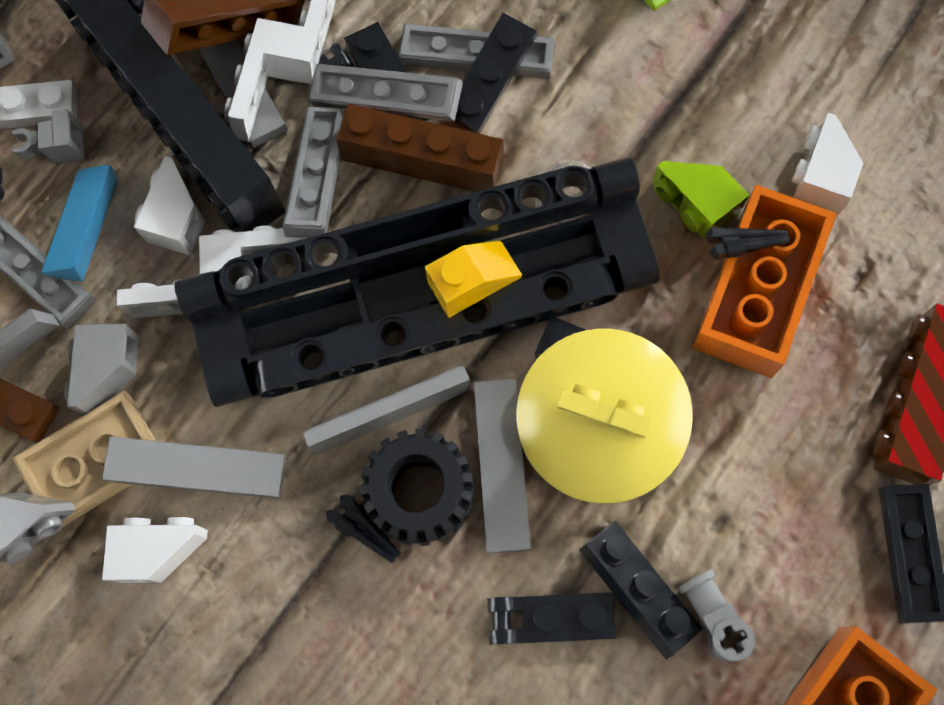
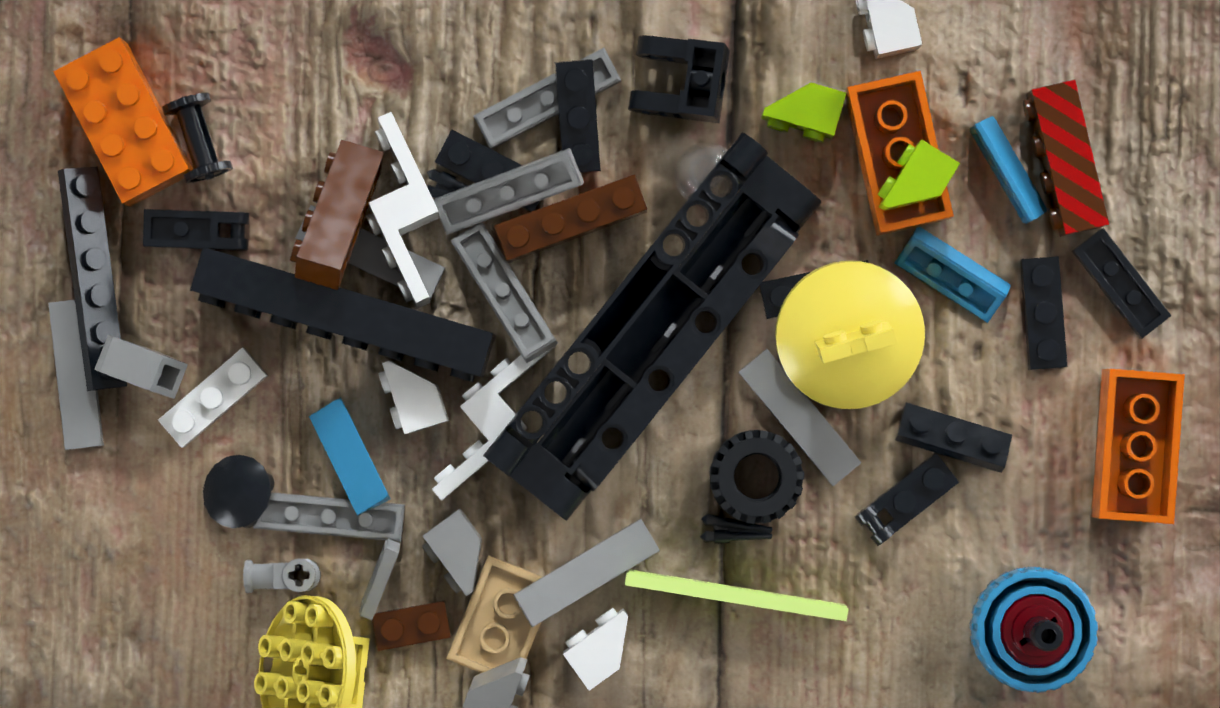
camera: 45 degrees left, 15 degrees up
light grey piece [12,109,84,164] -> none
light grey tile [303,366,471,455] -> none
yellow slope [425,240,522,318] -> none
light grey connector [677,569,755,662] -> none
black piece [704,227,790,260] -> none
none -> yellowish green tile [624,569,849,621]
none -> black brick [628,35,730,123]
none -> lime slope [878,139,960,211]
none -> dark azure slope [894,227,1011,323]
none -> dark azure slope [970,116,1047,224]
none -> black plate [1020,256,1068,370]

